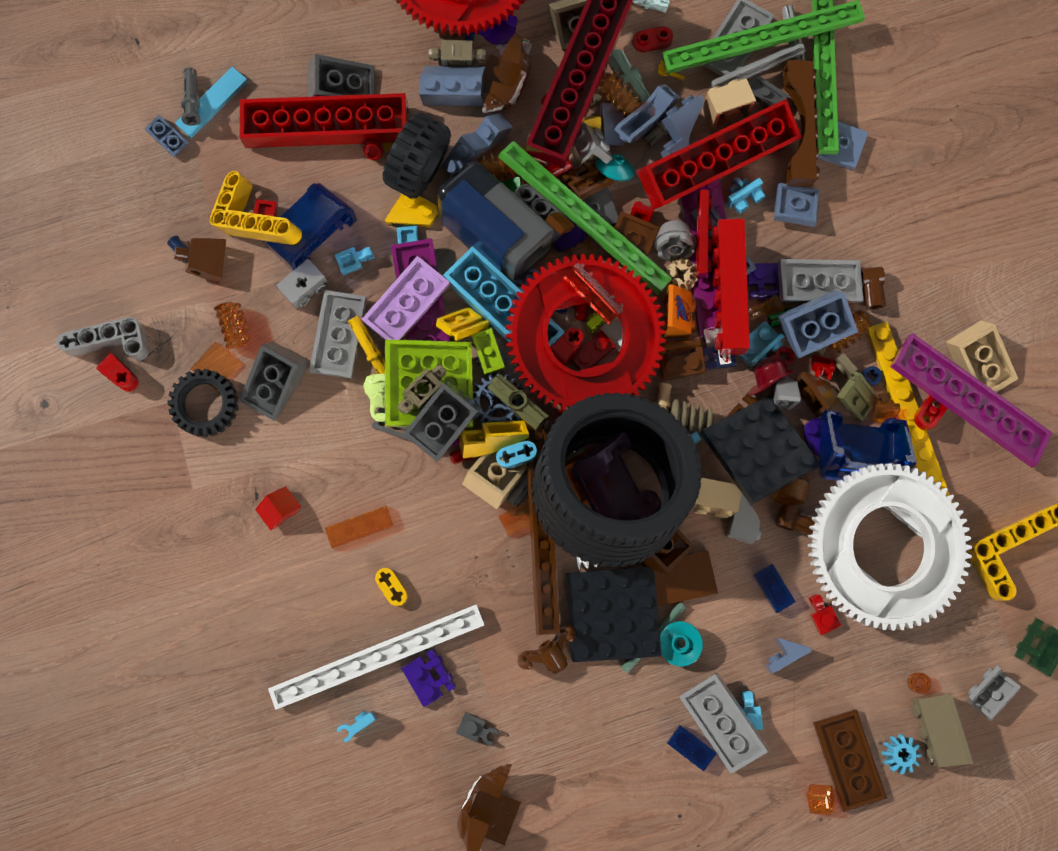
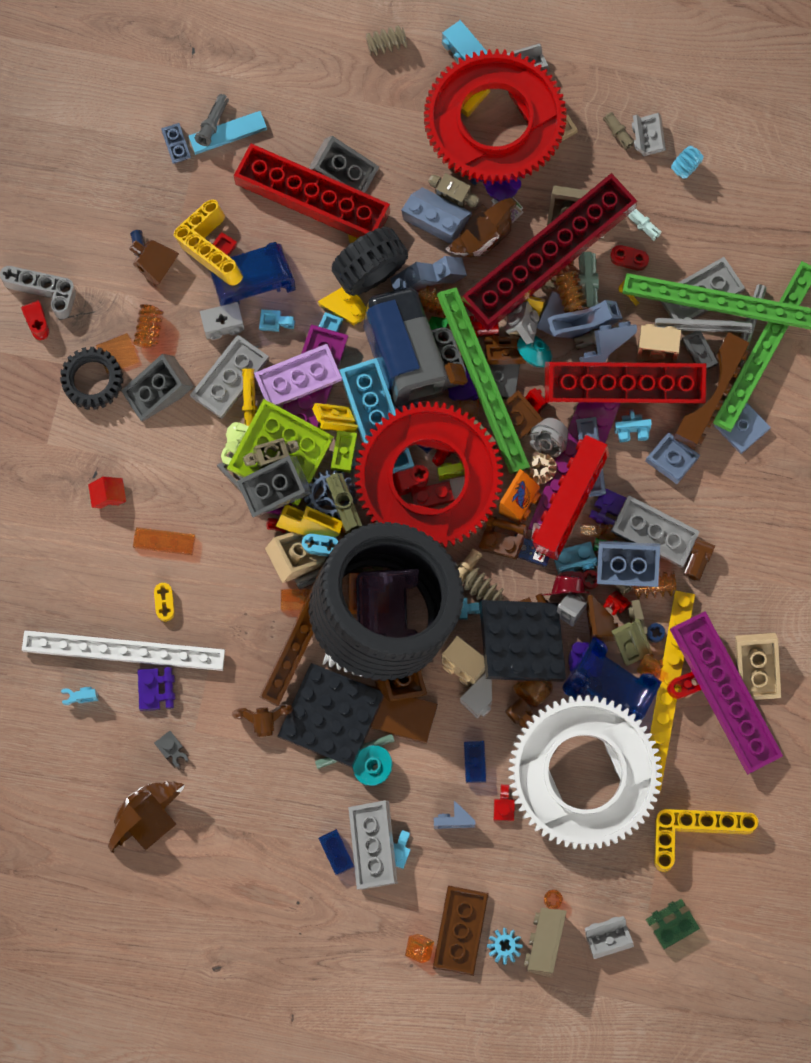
camera: 30 degrees right, 5 degrees down
red plate [363,139,384,160] -> none
clear red plate [563,263,624,325] -> none
red plate [696,190,712,279] -> none

